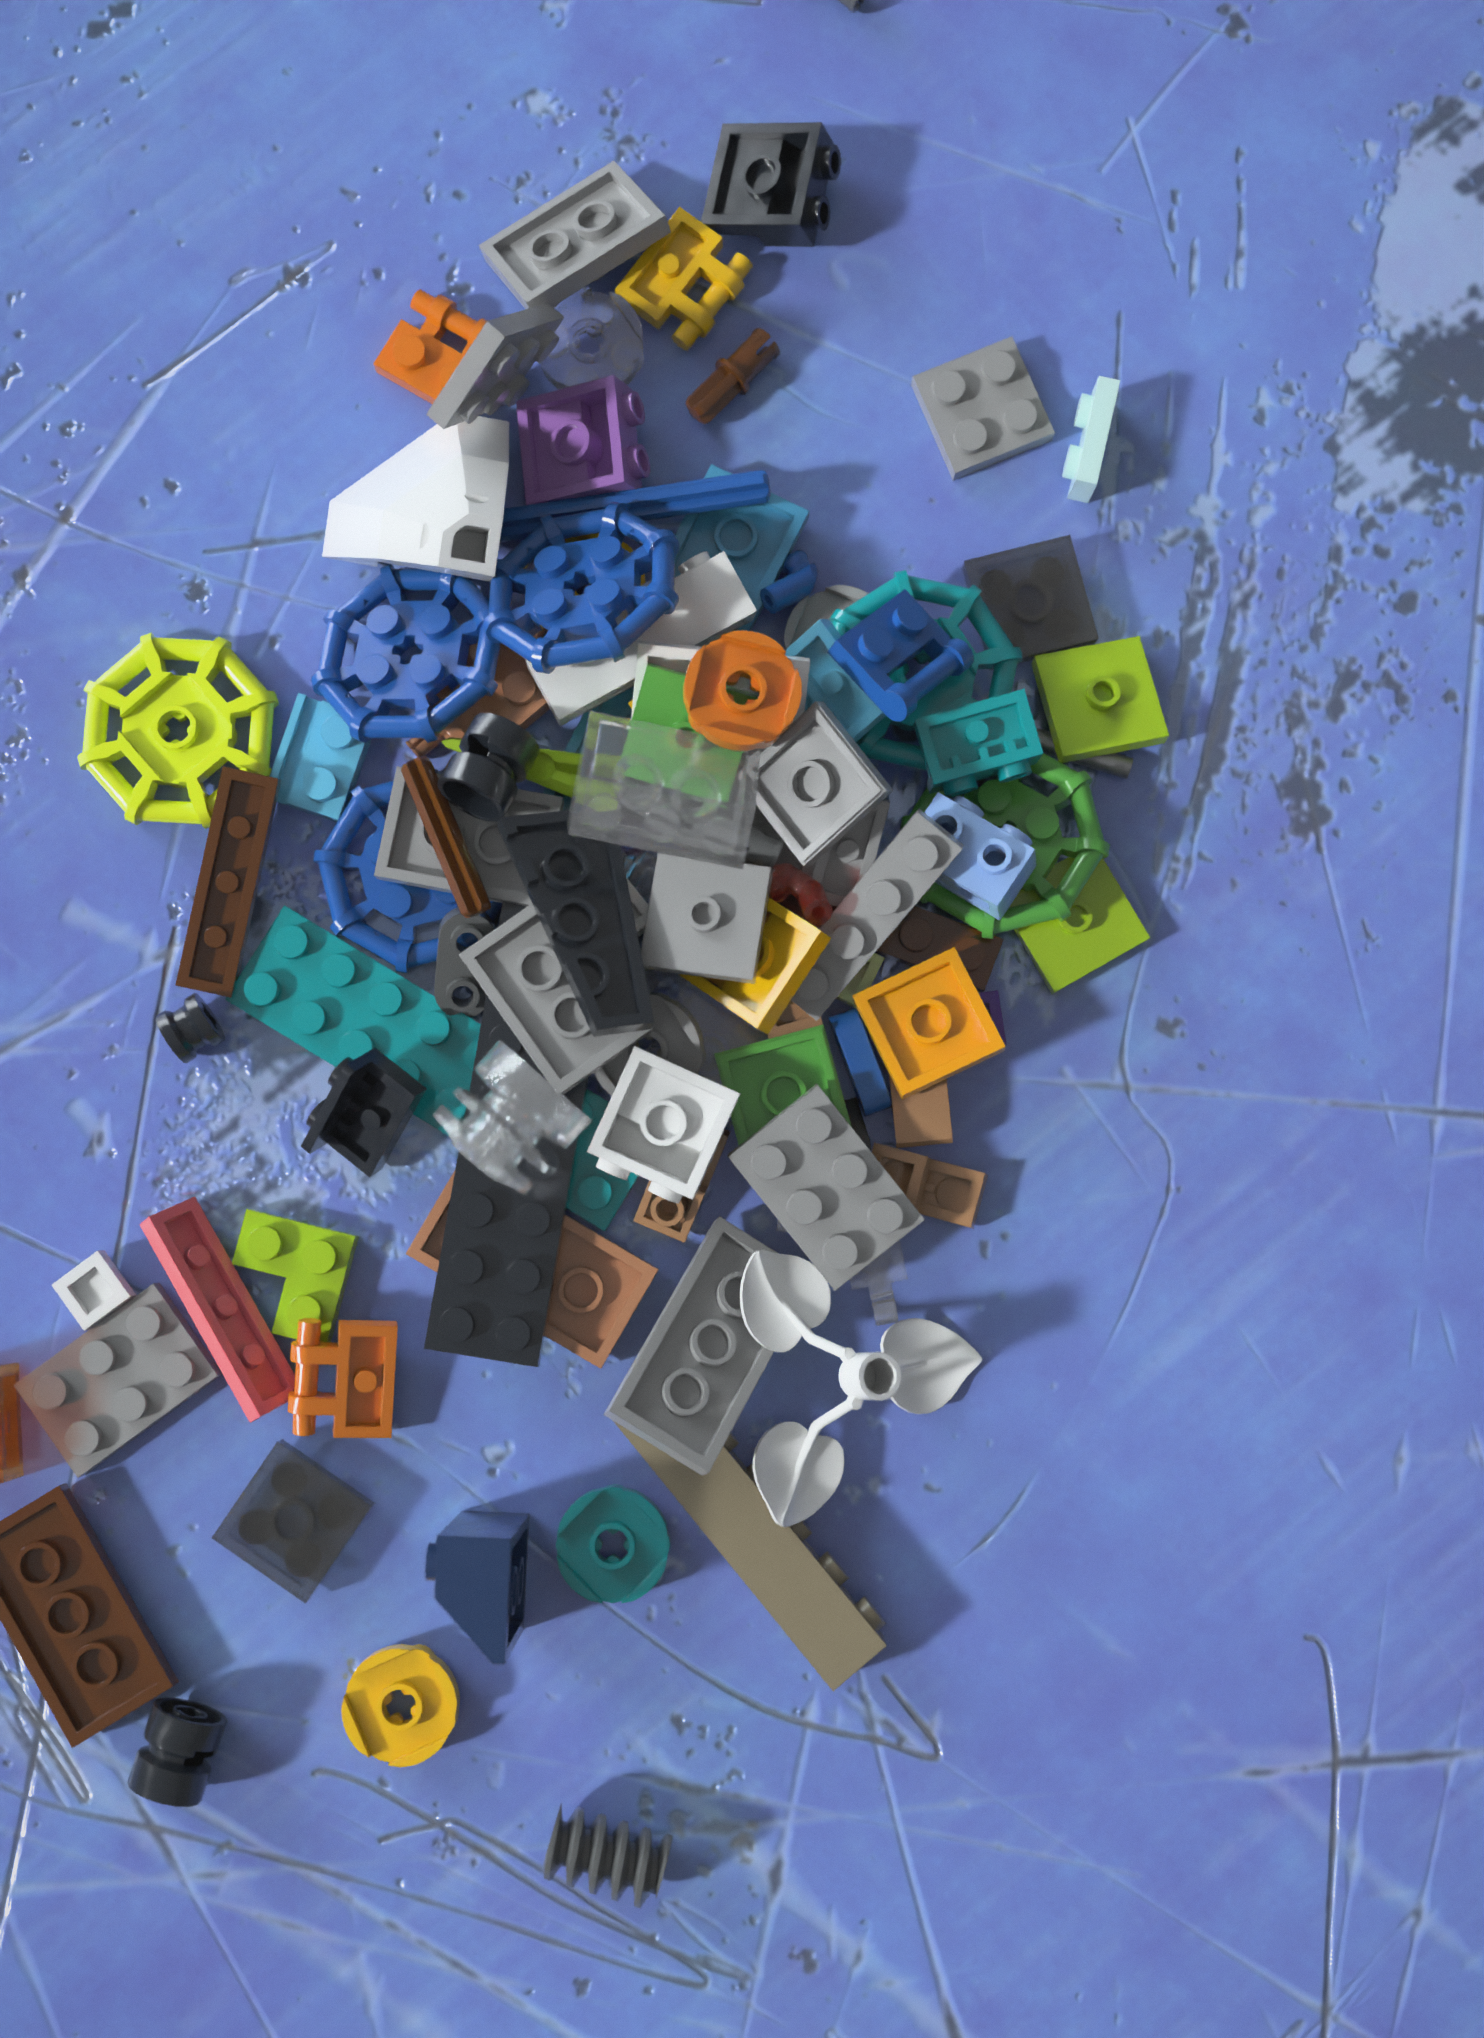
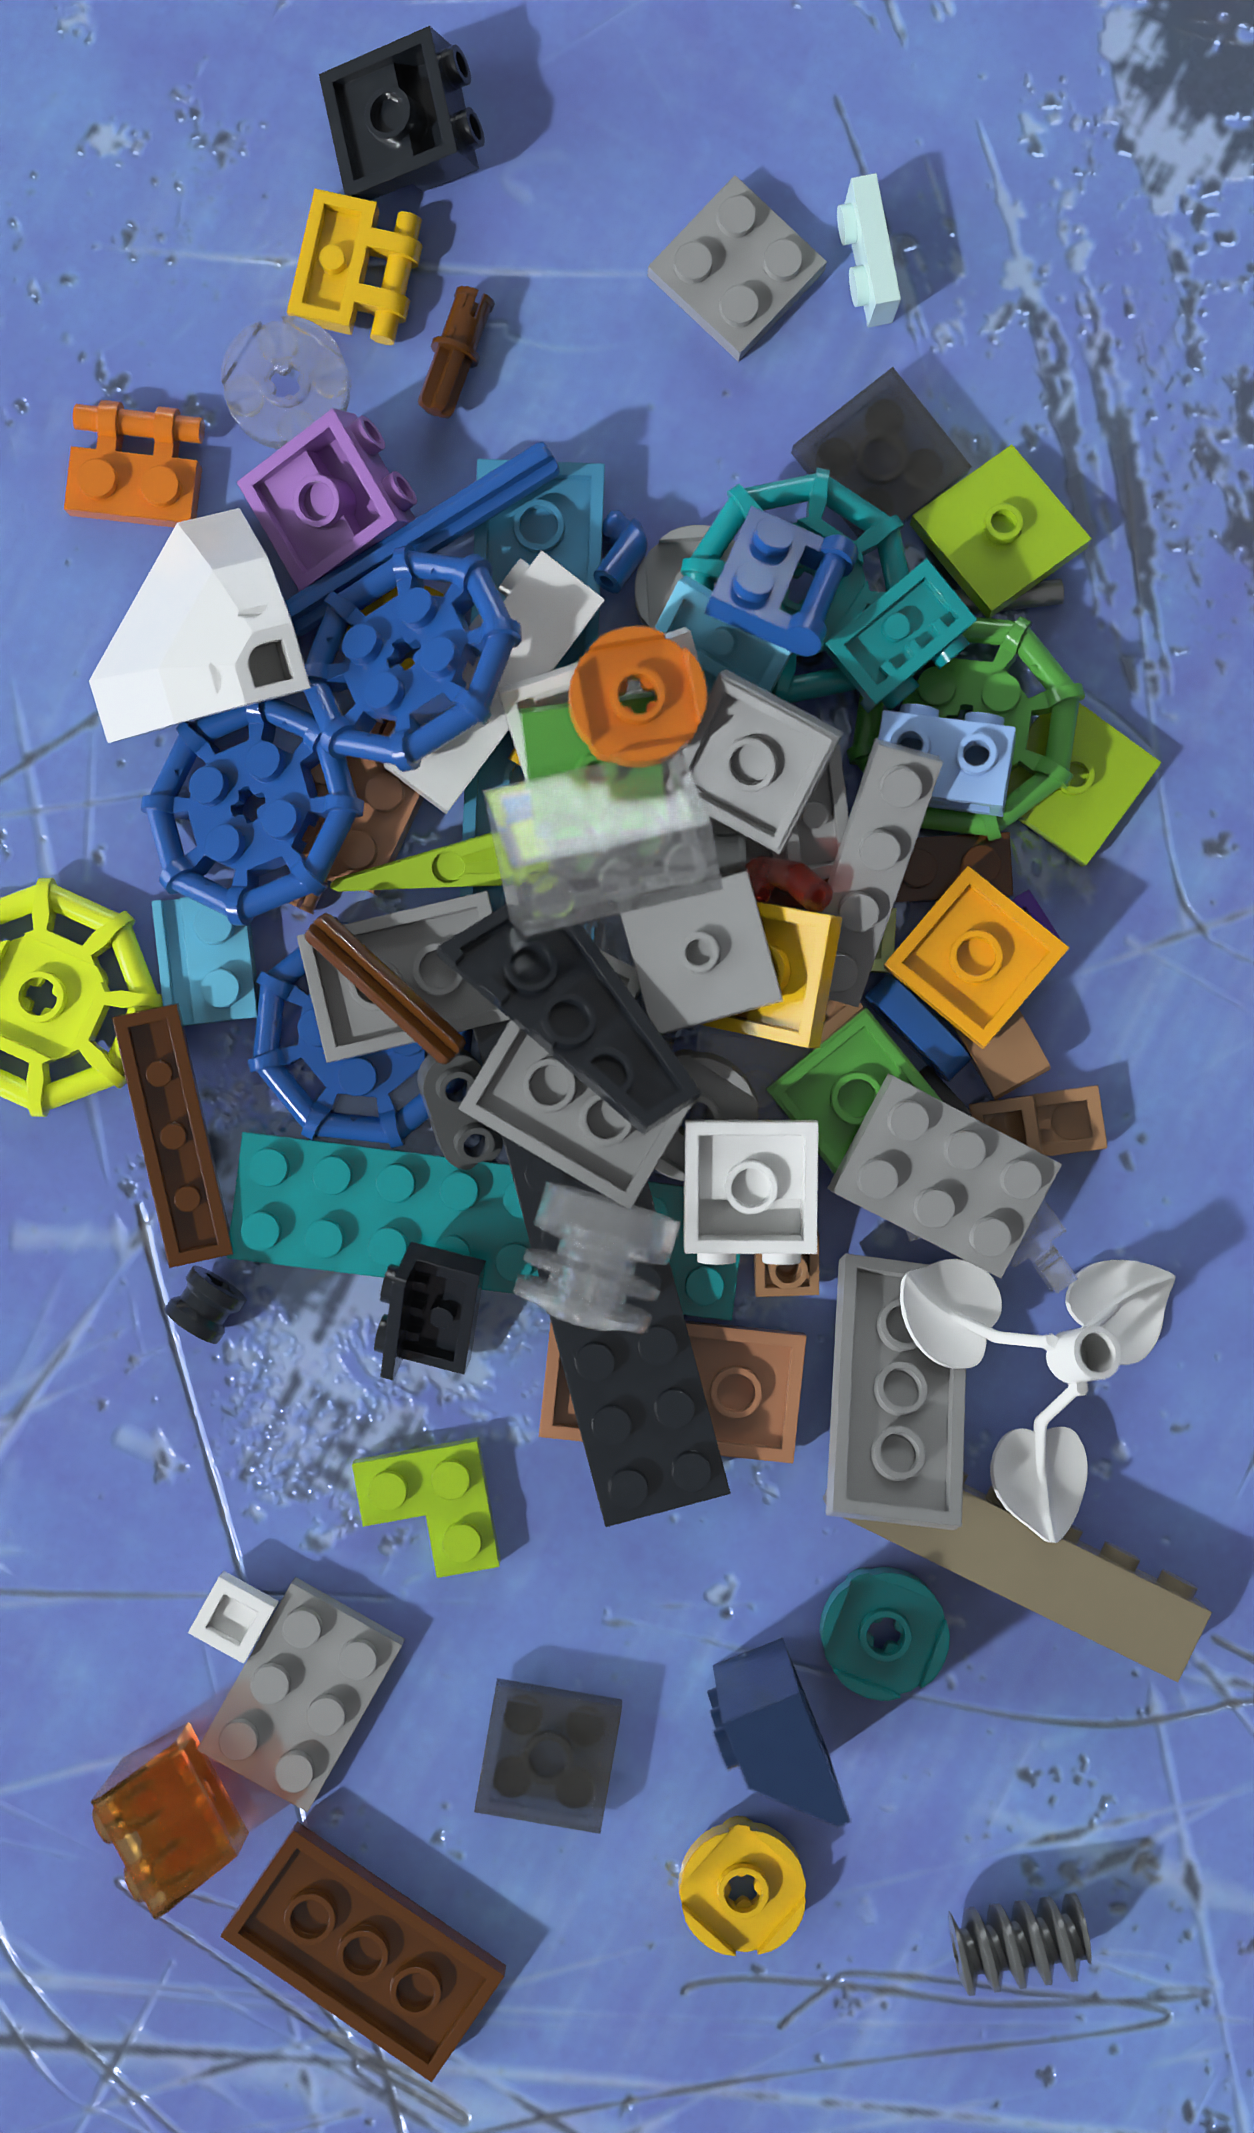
camera: 25 degrees left, 5 degrees up
black wheel [127,1697,227,1807] -> none
coral plate [140,1196,295,1423] -> none
orange plate [287,1318,398,1438] -> none
light grey plate [426,303,565,429] -> none
black wheel [437,713,540,822] -> none
light grey plate [479,161,671,309] -> none

